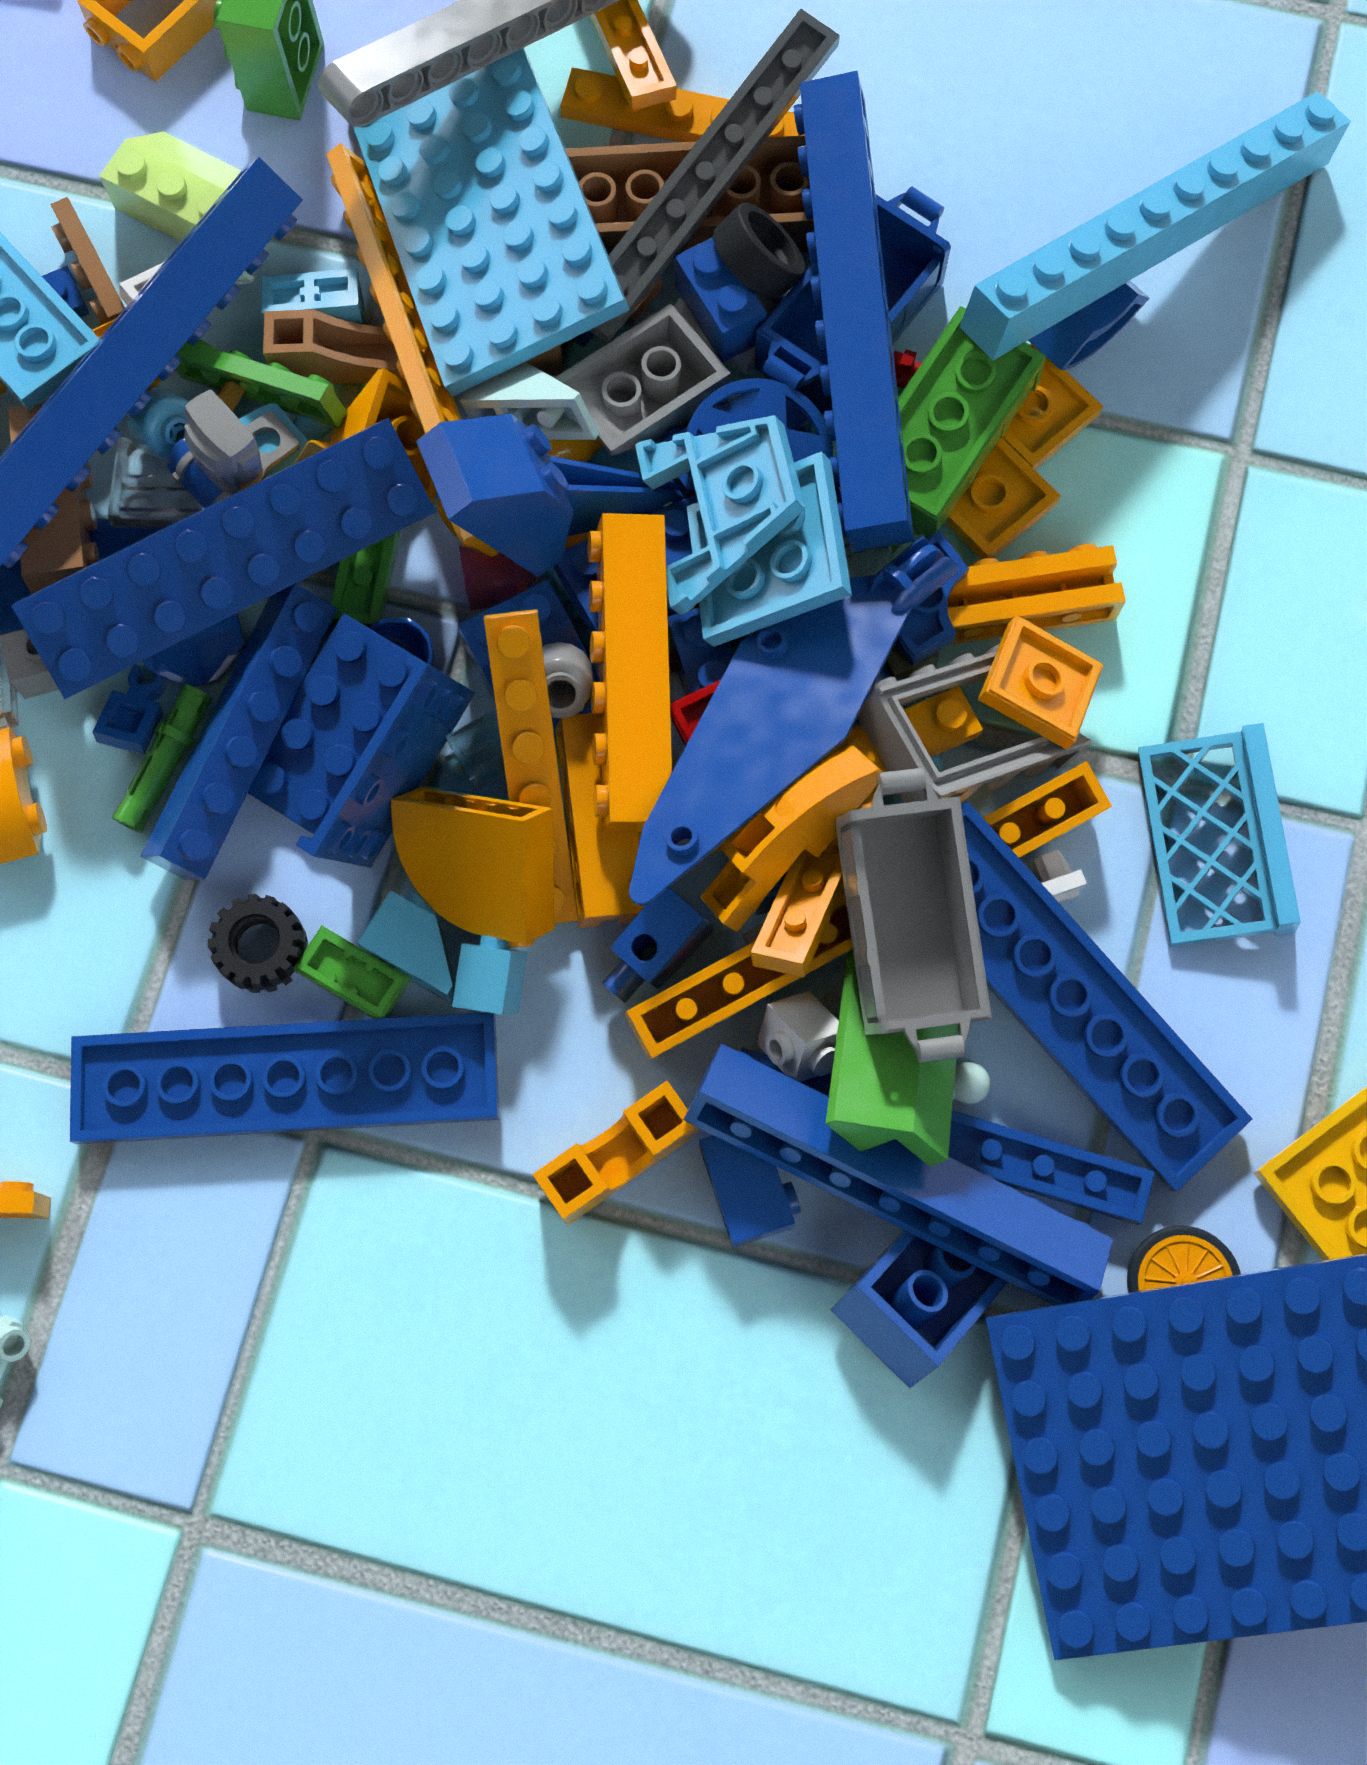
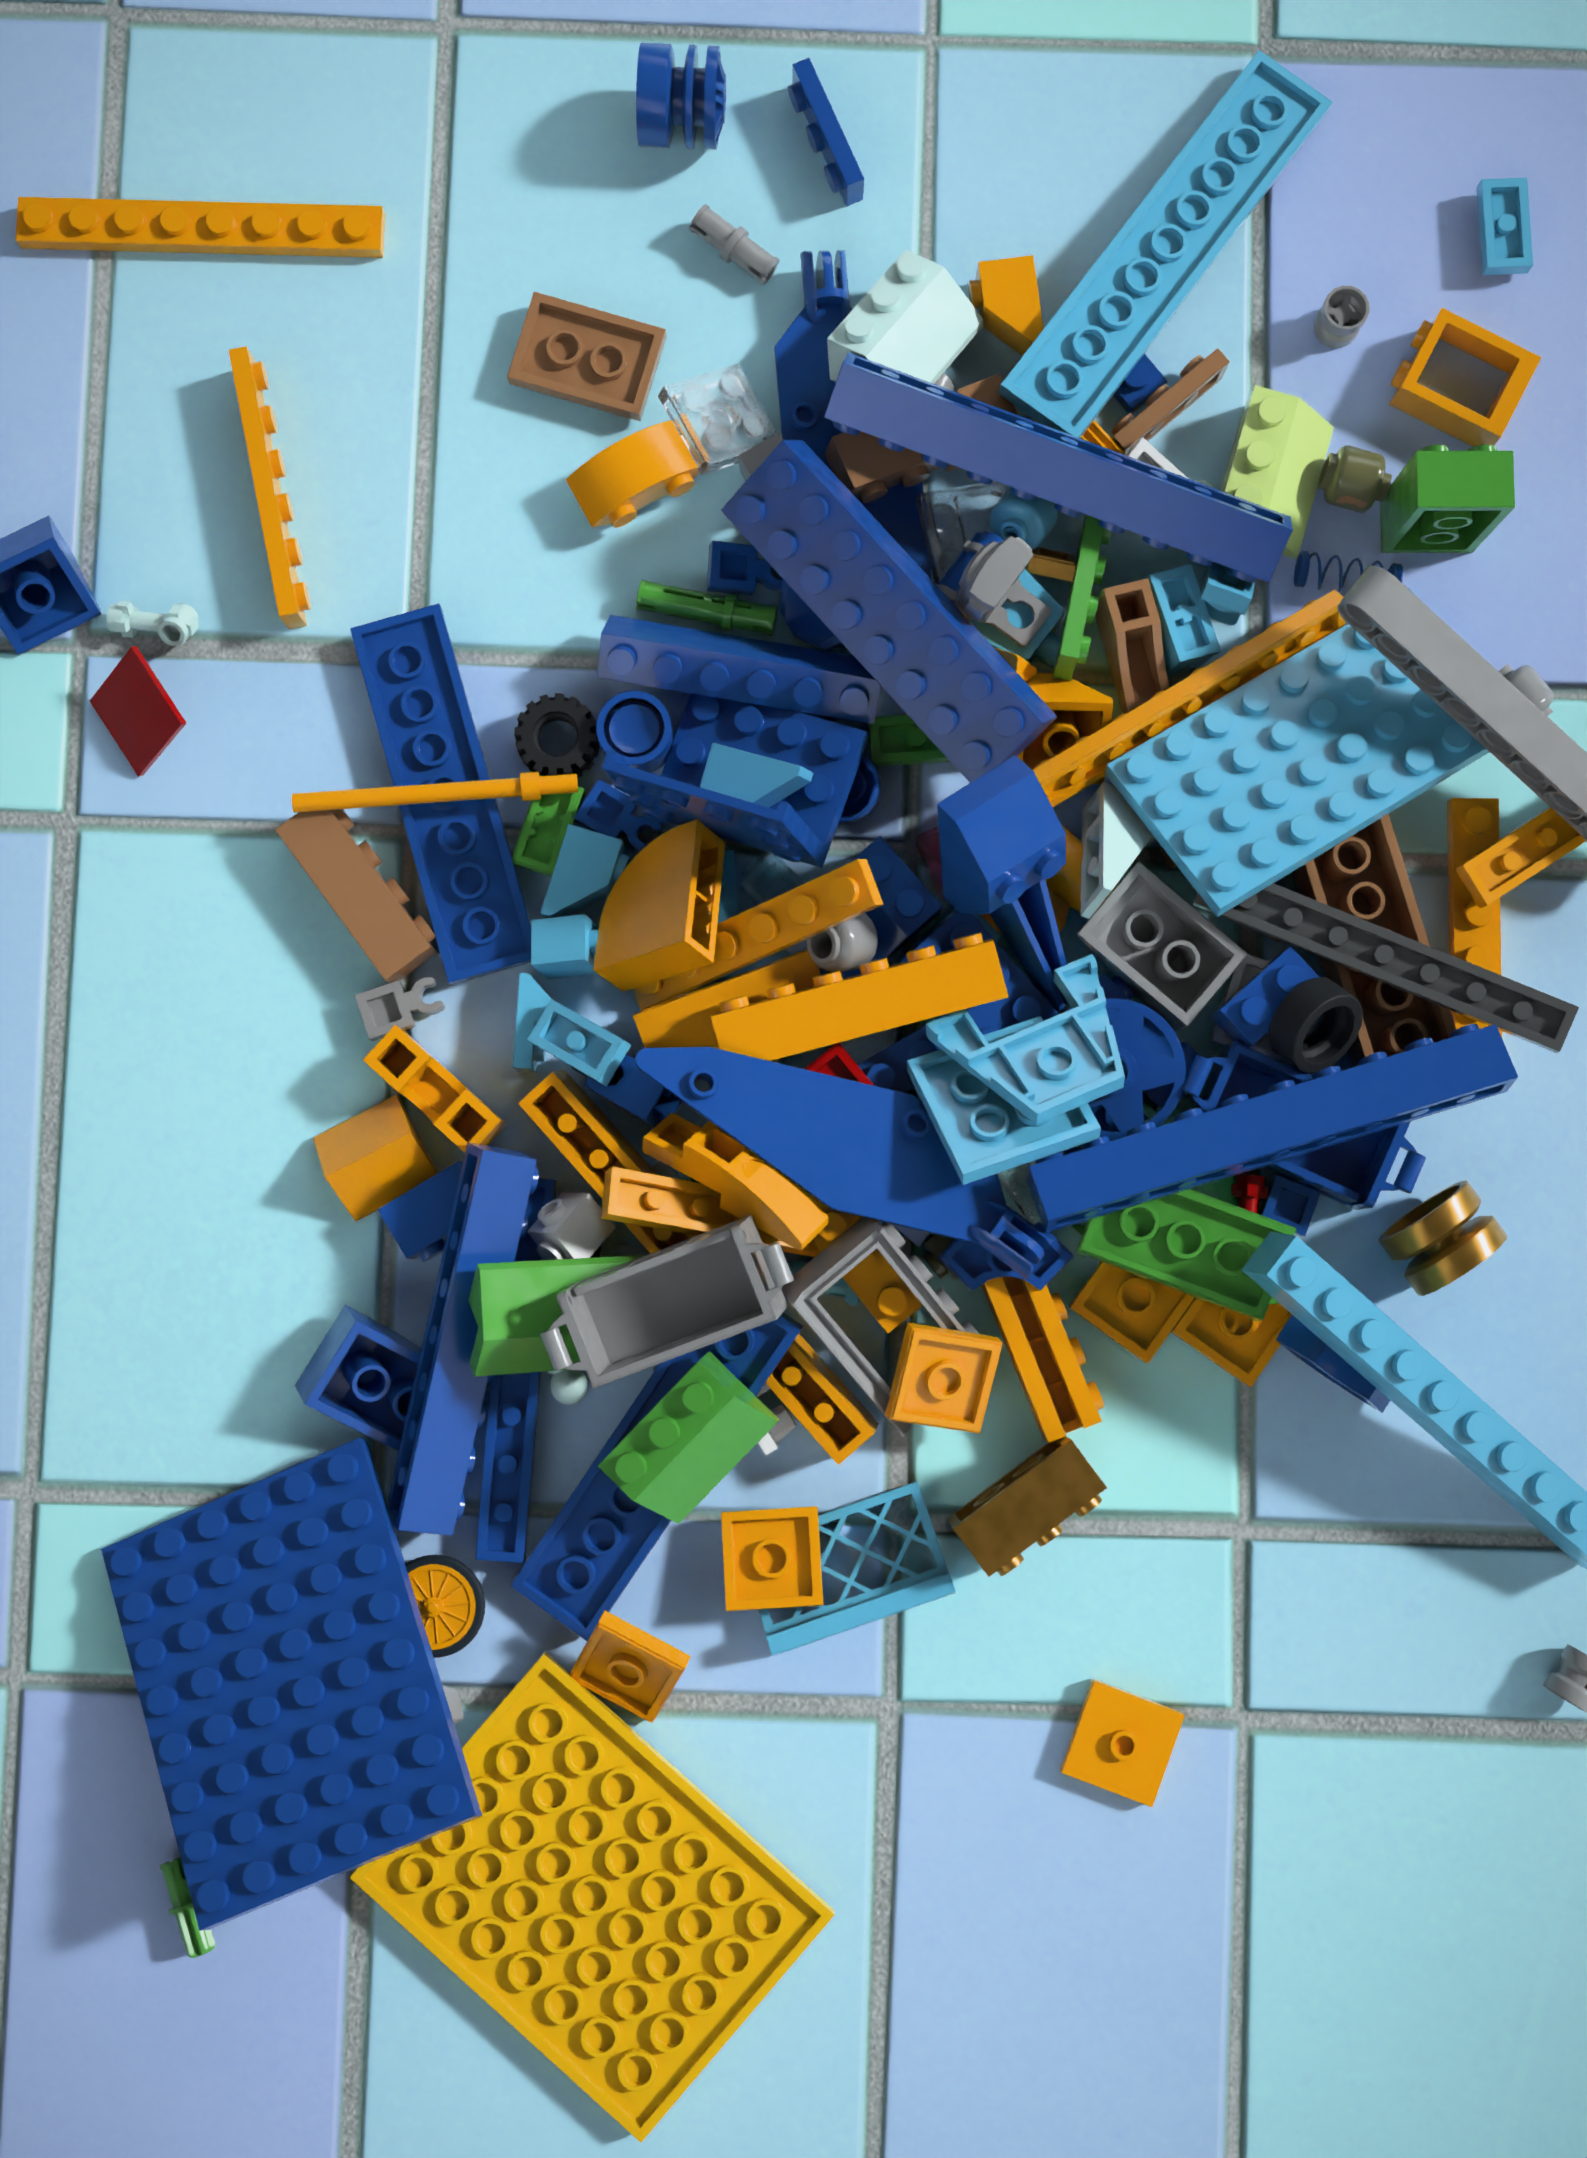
camera: 75 degrees right, 10 degrees up
none -> red piece [89,646,187,777]
none -> medium nougat brick [275,809,438,983]
none -> light orange bar [292,772,578,813]
none -> light orange slope [313,1094,438,1221]
none -> light grey plate [355,977,445,1041]
none -> medium azure slope [512,973,551,1073]
none -> medium azure plate [527,999,631,1087]
none -> light orange plate [569,1610,691,1723]
none -> blue plate [574,778,663,852]
none -> blue piece [596,691,674,773]
none -> bright green slope [598,1351,780,1524]
none -> medium azure slope [700,743,814,808]
none -> light orange plate [721,1506,824,1611]
none -> pearl gold brick [947,1436,1107,1577]
none -> medium azure slope [1200,562,1255,625]
none -> blue plate [1259,1175,1321,1237]
none -> blue piece [1294,550,1403,593]
none -> light grey wheel [1314,285,1370,348]
none -> olive head [1318,445,1392,513]
none -> pearl gold wheel [1378,1180,1507,1296]

